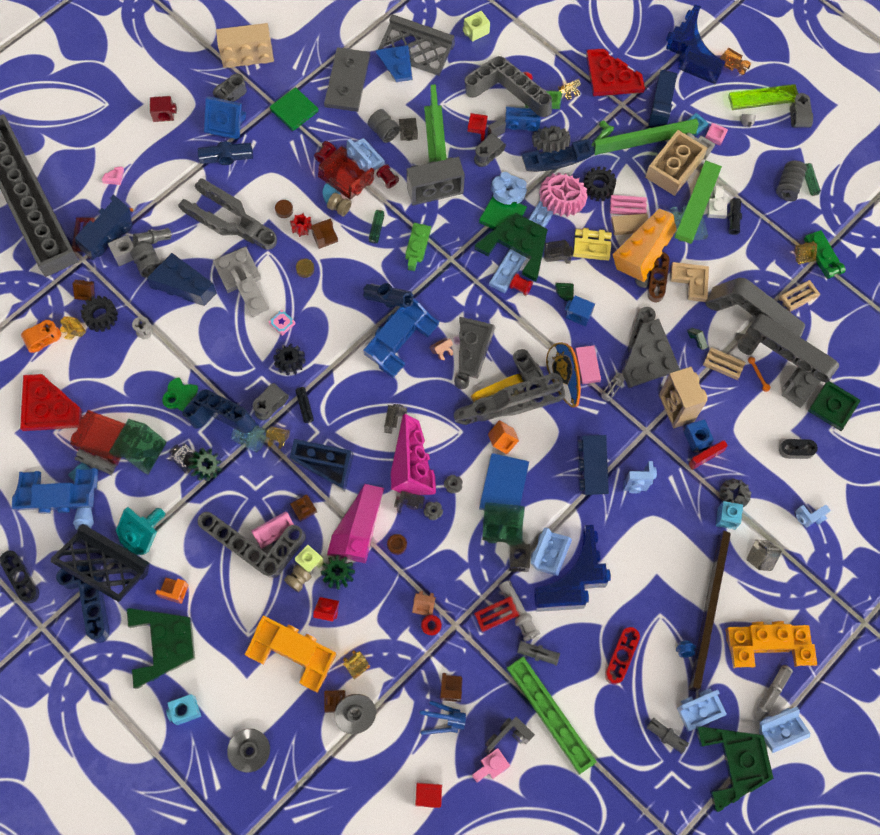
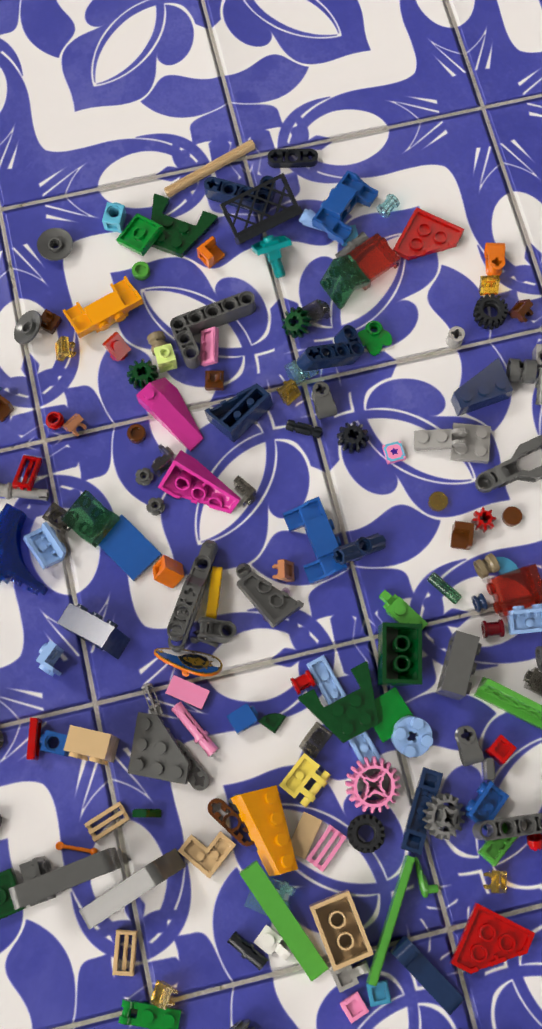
camera: 125 degrees right, 5 degrees up
none -> green tile [116,213,165,256]
none -> bright green tile [132,261,150,281]
none -> tan axle [164,140,255,197]
none -> bright pink pin [171,702,219,757]
none -> clear light blue bush [377,194,400,218]
none -> dark green slope [378,622,422,686]
none -> dark blue bush [471,593,488,613]

